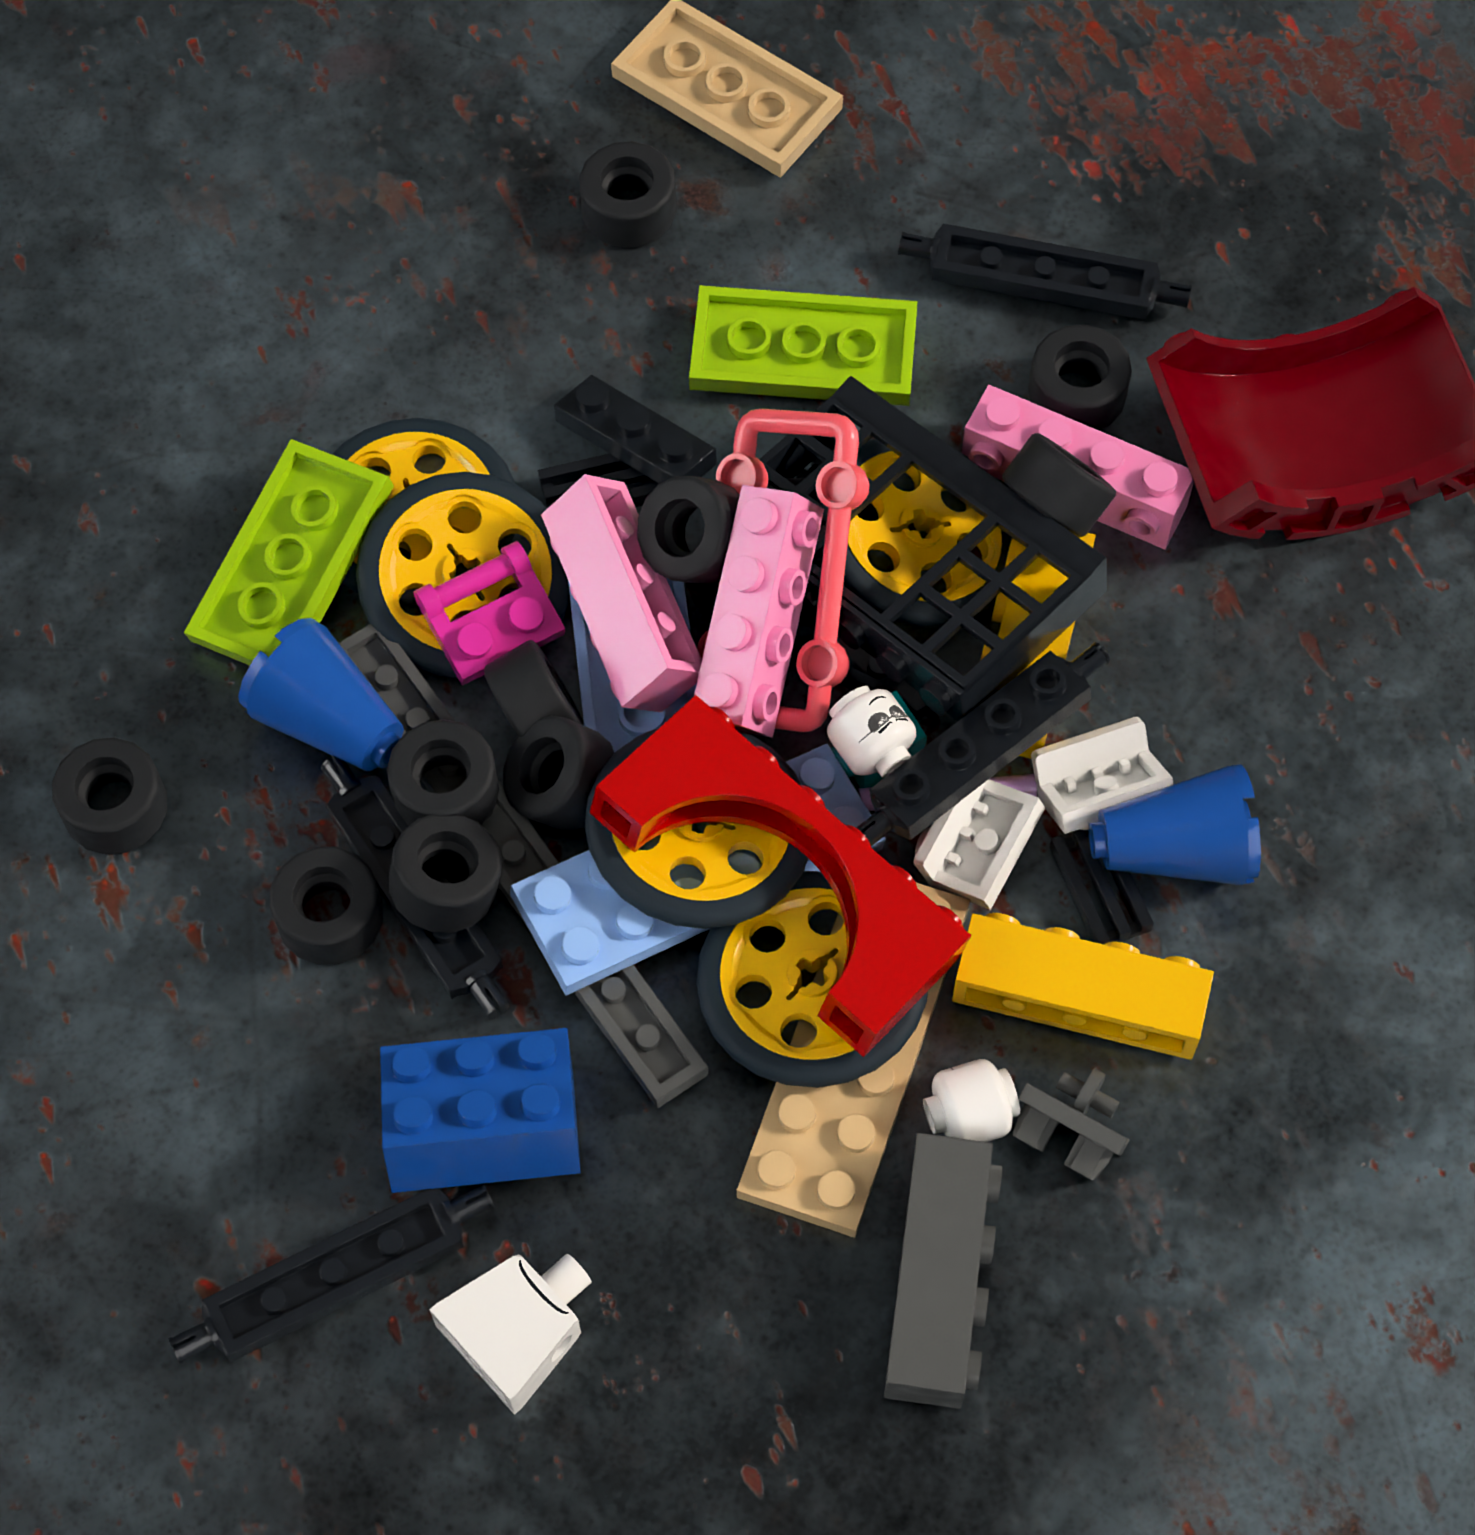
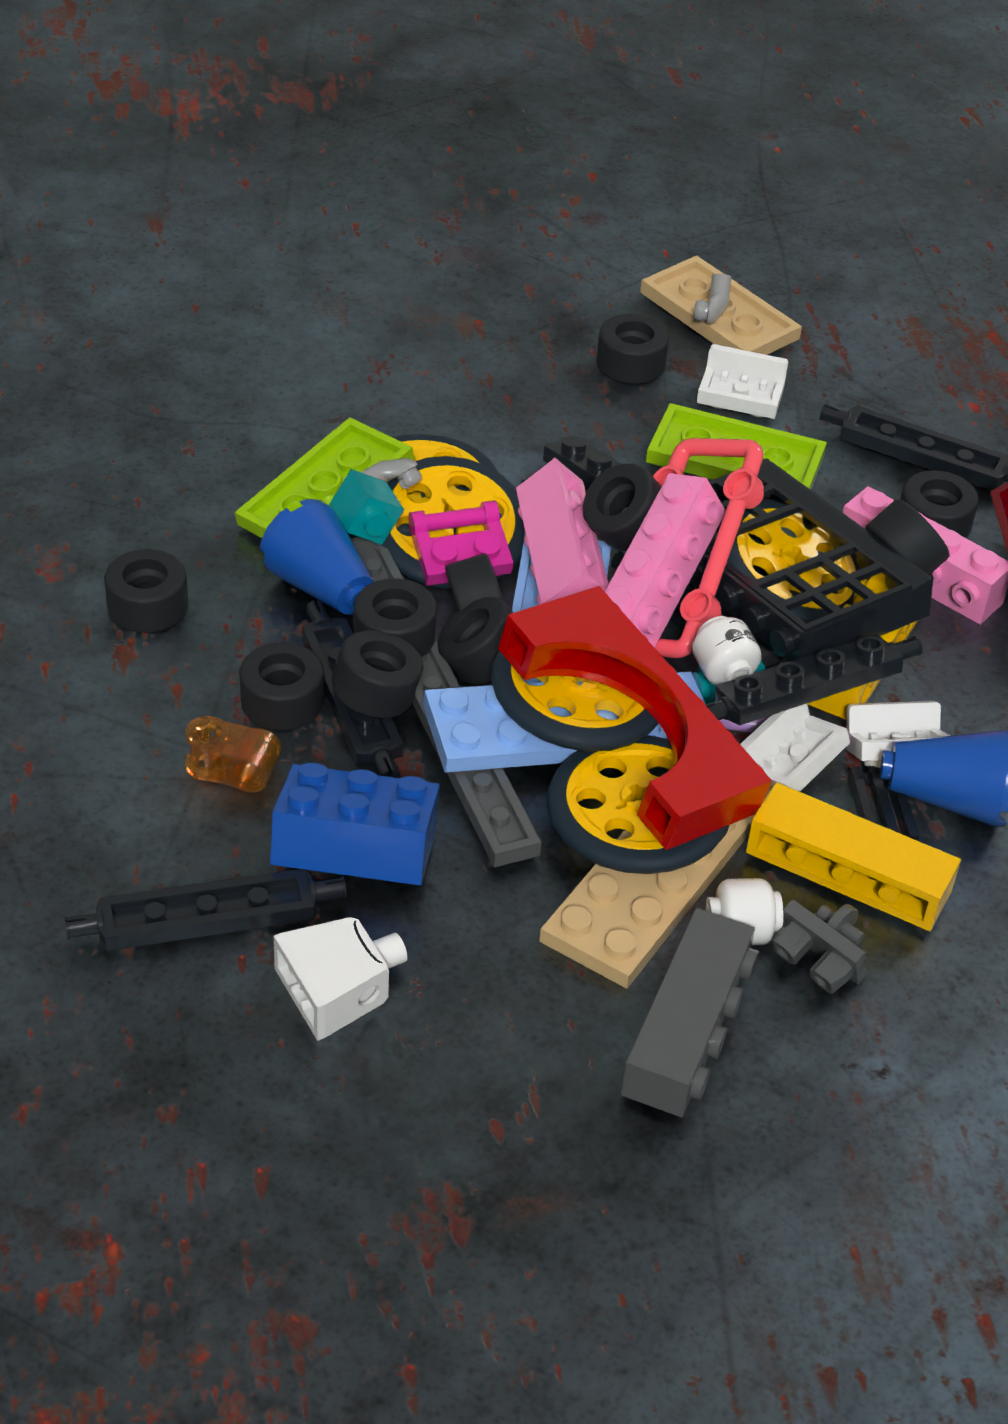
camera: 10 degrees right, 20 degrees down
none -> clear orange piece [185,716,282,793]
none -> teal brick [329,469,404,545]
none -> light grey arm [361,458,422,489]
none -> light grey arm [694,274,731,324]
none -> white bracket [697,344,789,419]

